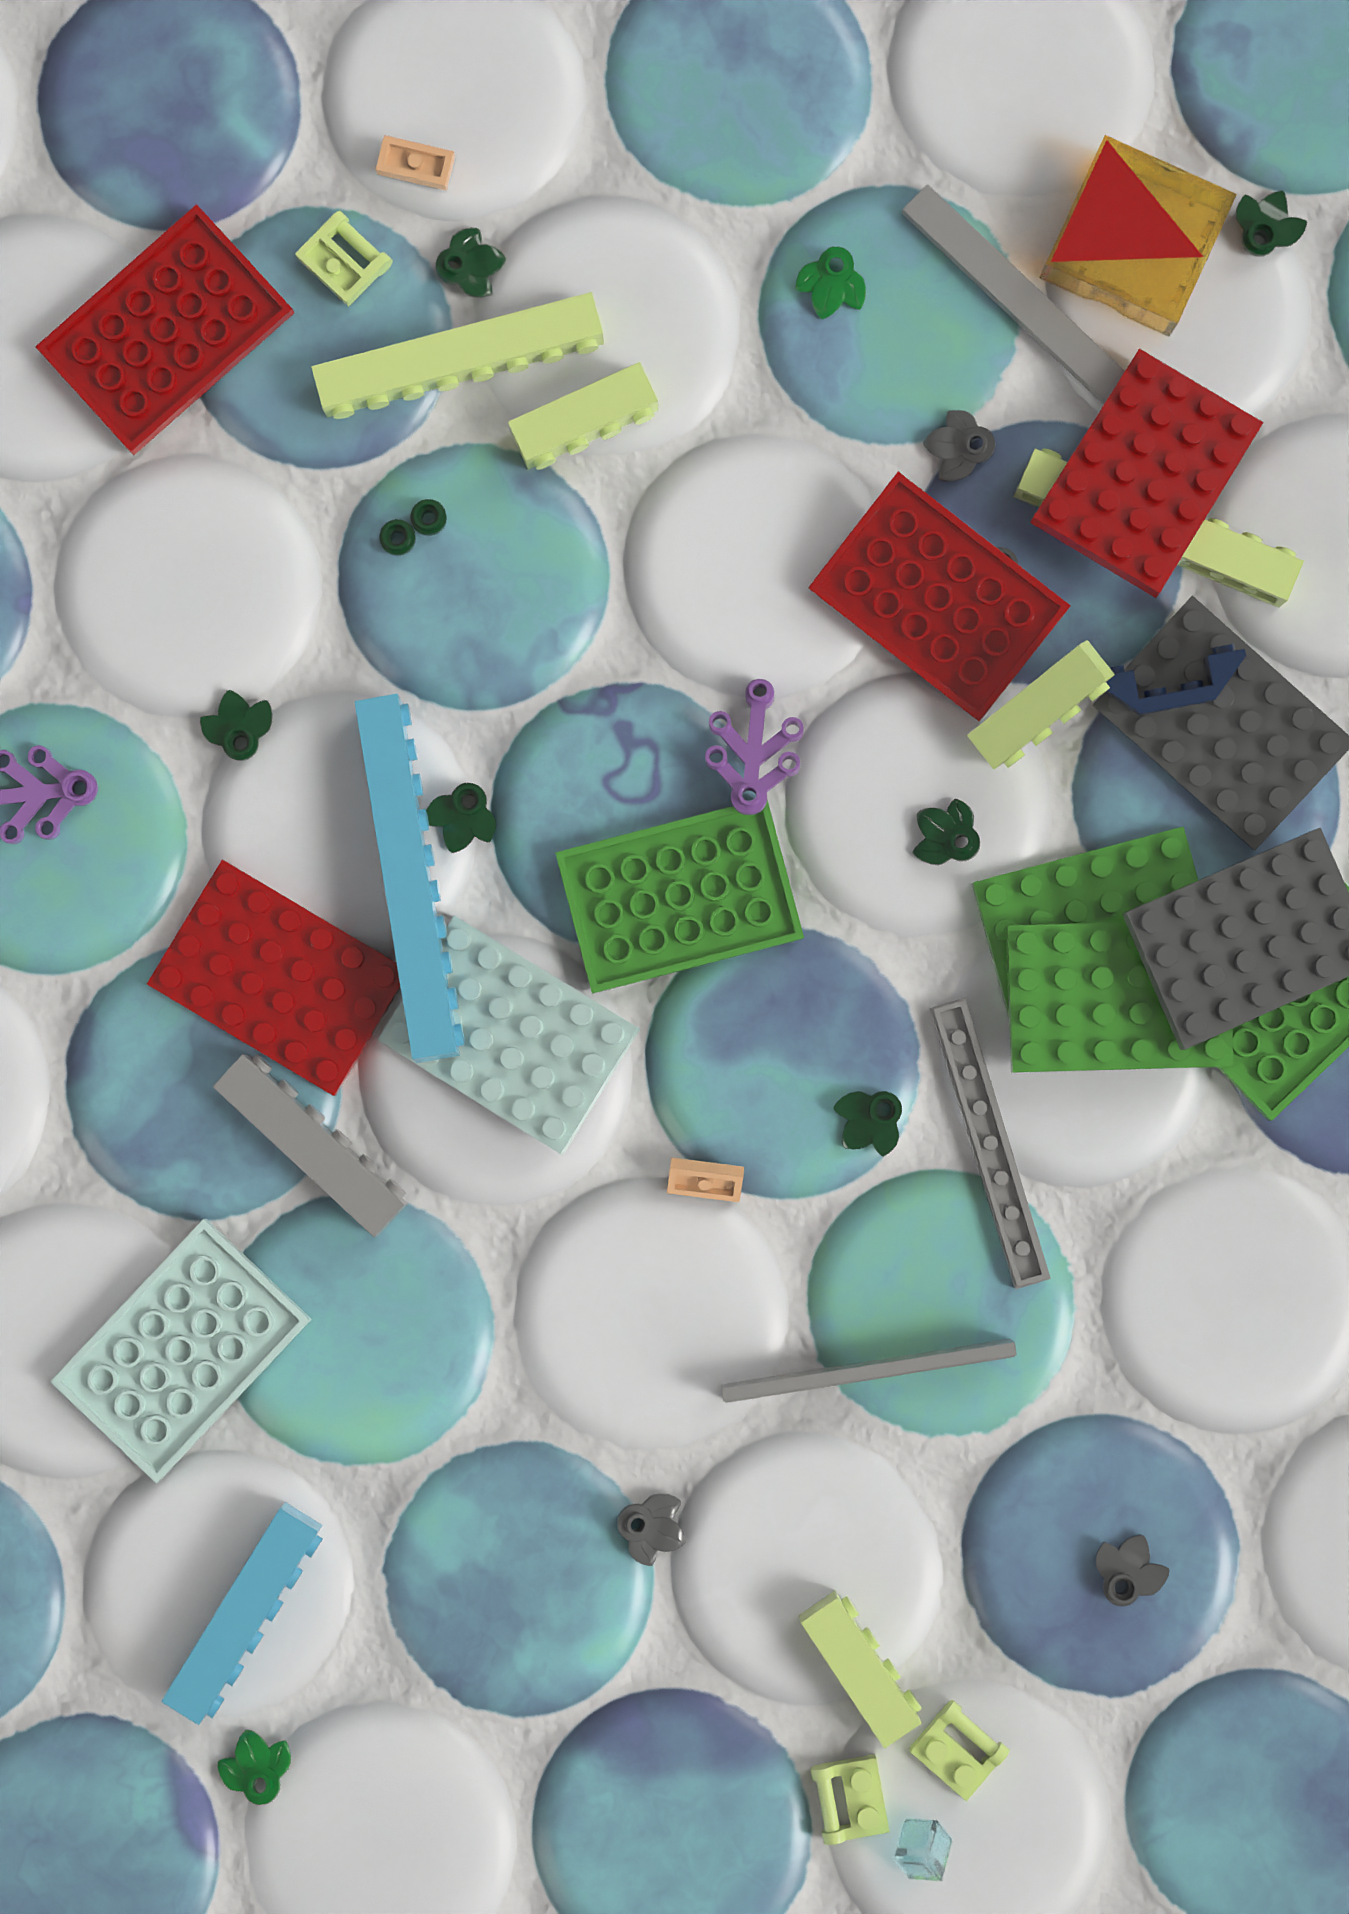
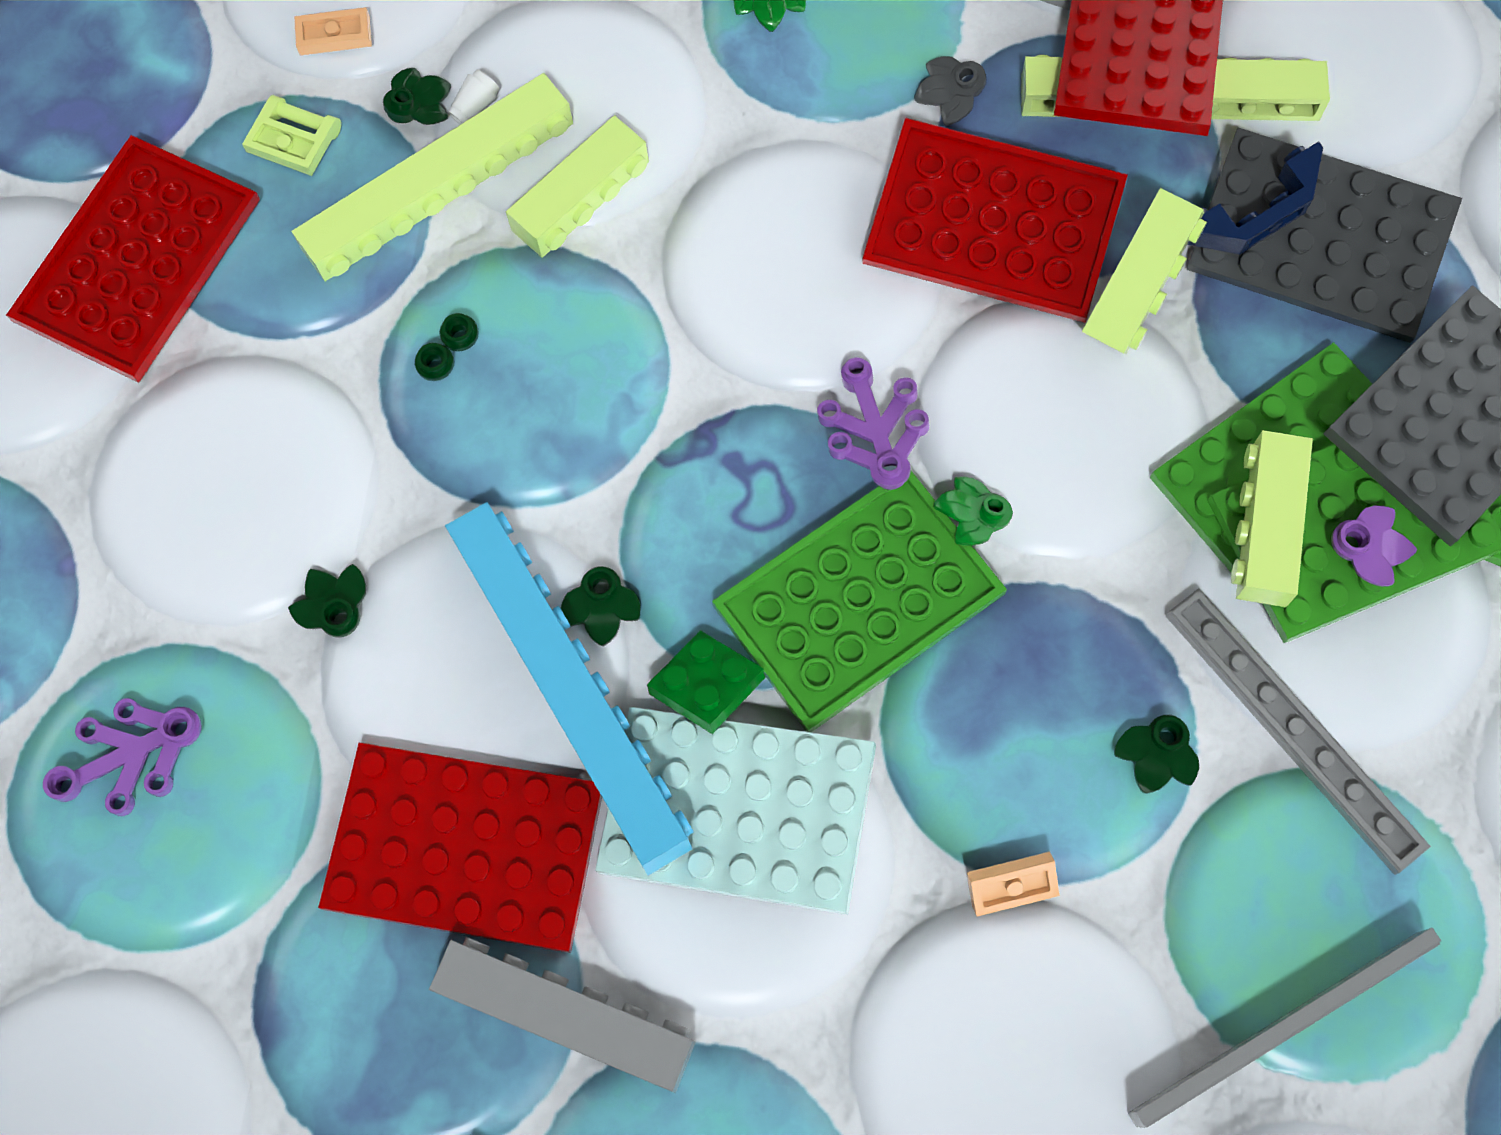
camera: 15 degrees left, 15 degrees down
dark green plate [913,798,981,865] -> none
none -> white cone [447,69,500,125]
none -> green plate [647,630,765,734]
none -> green plate [933,477,1013,546]
none -> yellowish green brick [1231,430,1313,607]
none -> medium lavender plate [1331,505,1417,587]

